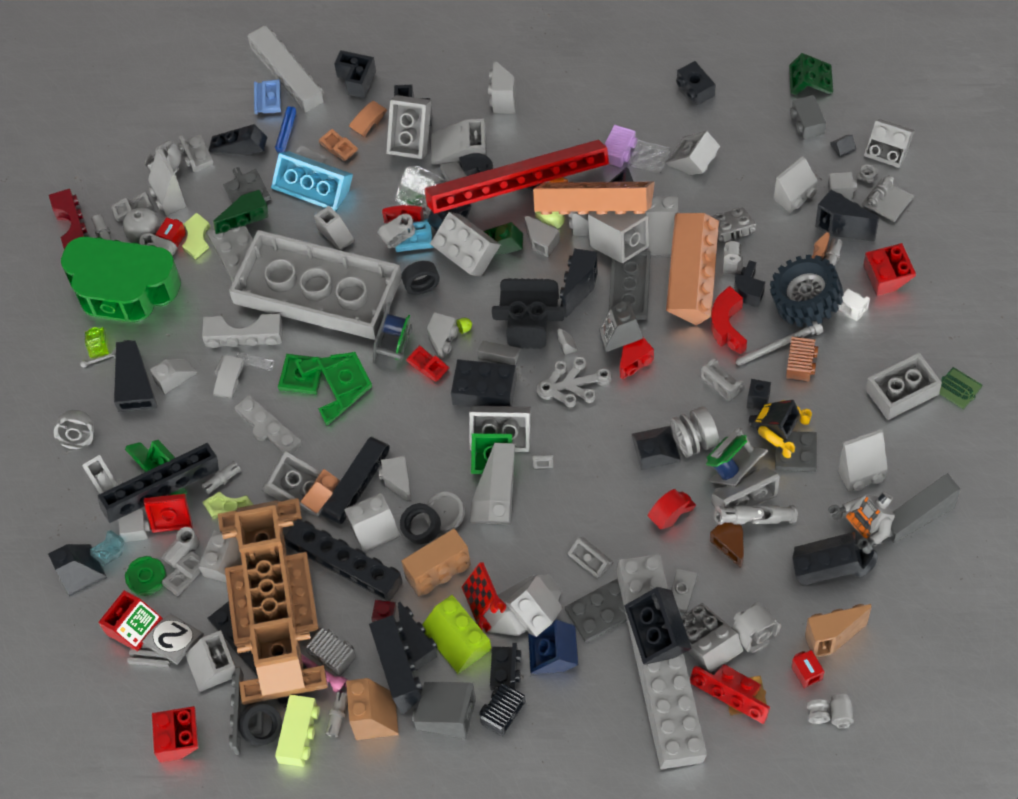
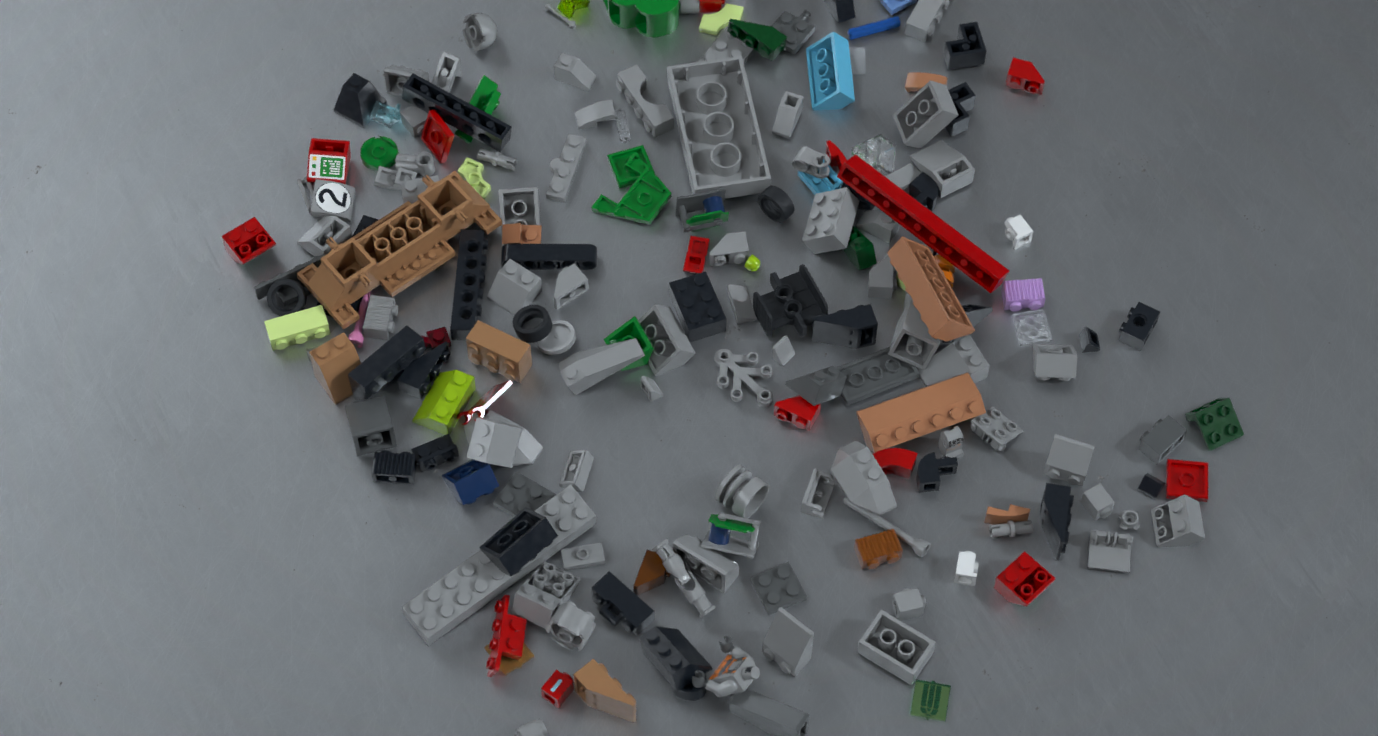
camera: 55 degrees right, 0 degrees up
black slope [114,340,157,412] -> none
nougat slope [319,129,358,161] -> none
light grey slope [488,62,516,114] -> none
black slope [632,426,681,470] -> none
red brick [647,489,696,530] -> none
black brick [747,379,771,410] -> none
torso [749,400,812,458] -> none
black wheel [770,255,844,327] -> none
light grey wheel [807,699,830,724] -> none
none -> light grey slope [384,65,430,97]
none -> black piece [591,571,655,636]
none -> light grey wedge [831,441,897,516]
none -> light grey slope [856,209,899,243]
none -> light grey brick [892,588,926,621]
none -> white brick [1004,214,1033,250]
none -> red slope [1005,57,1045,95]
none -> black slope [1079,327,1100,353]
none -> red plate [1166,459,1208,502]

